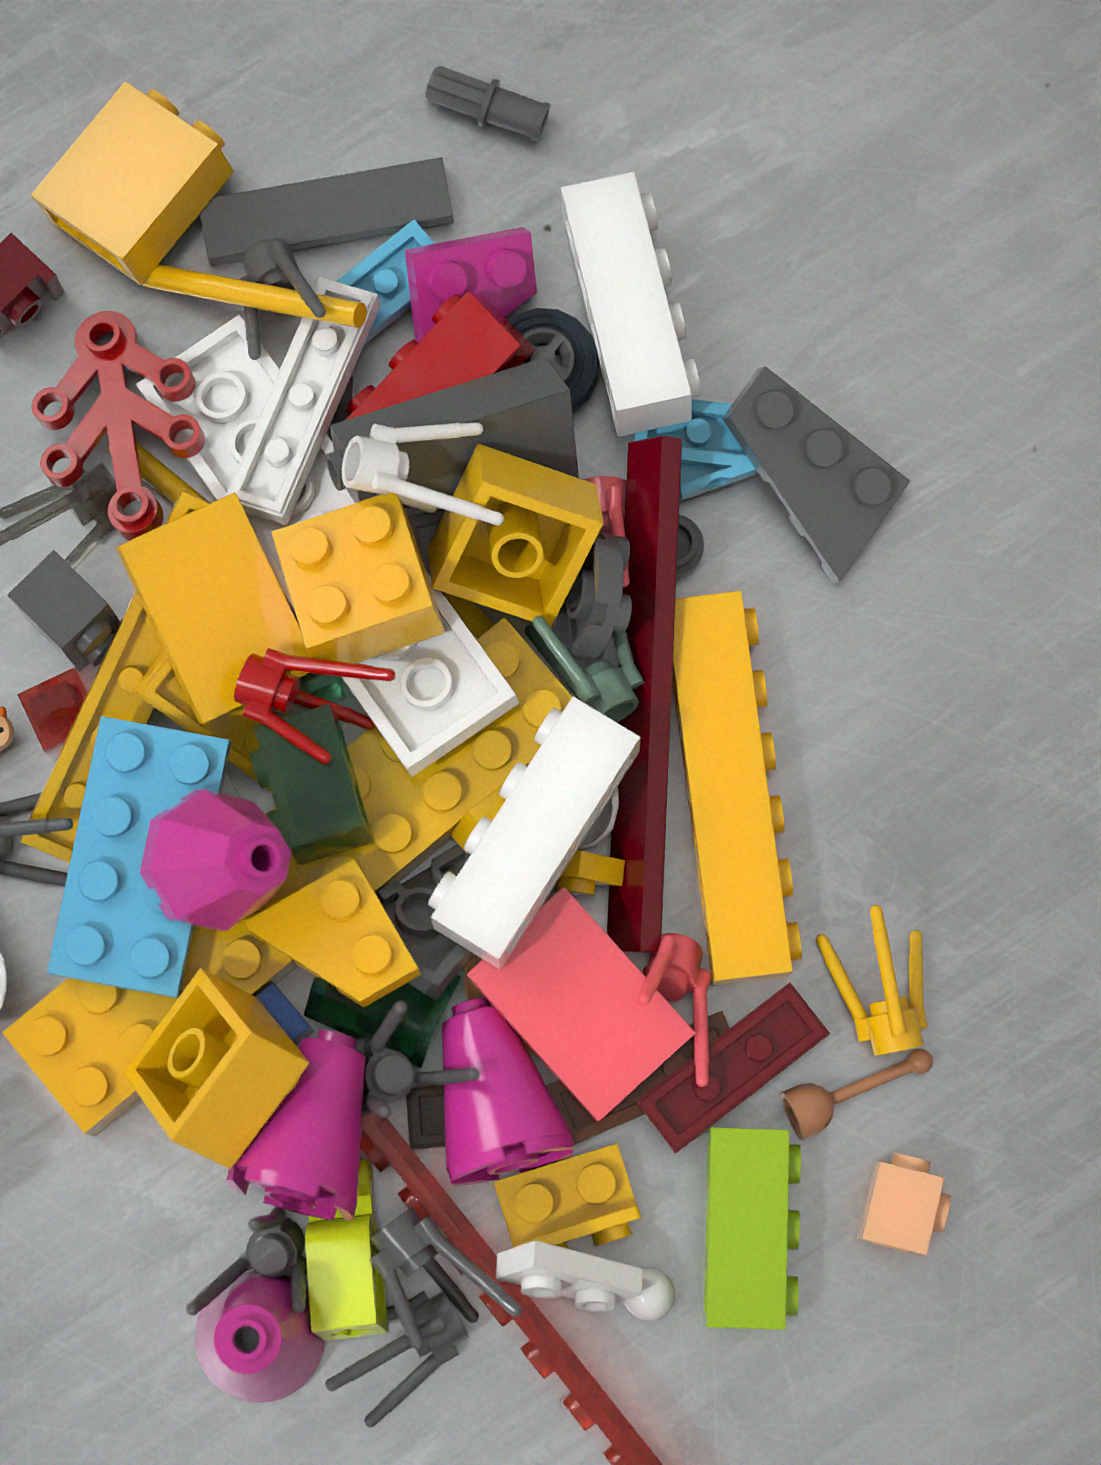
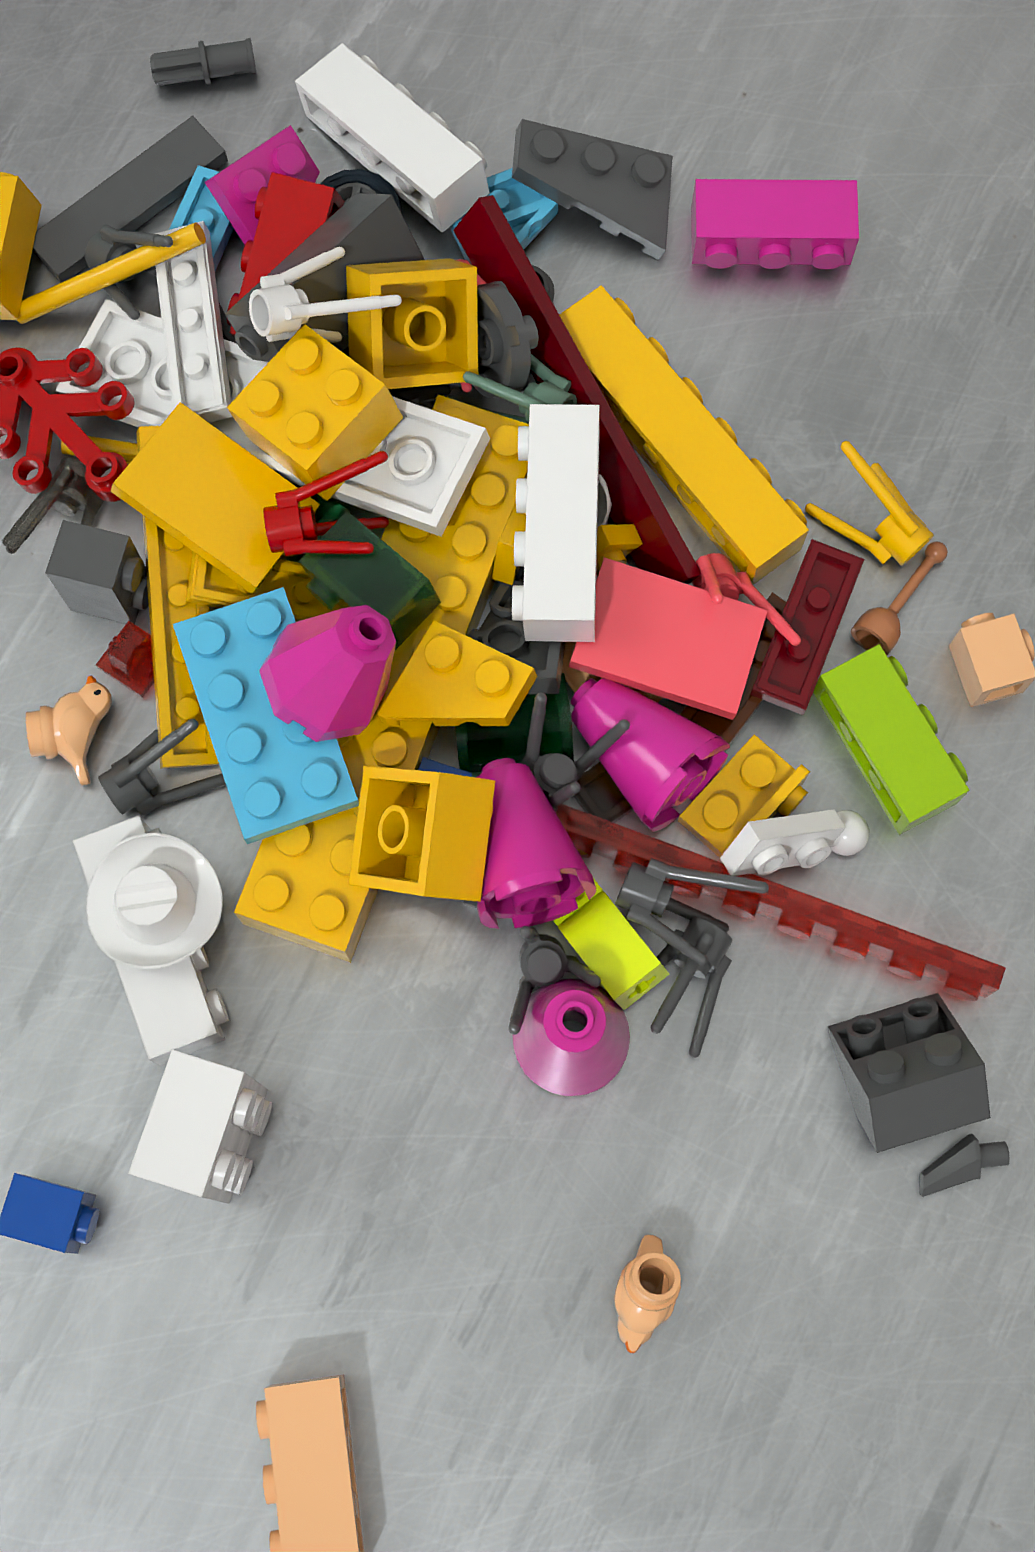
camera: 30 degrees left, 5 degrees down
none -> dark pink brick [691,179,859,270]

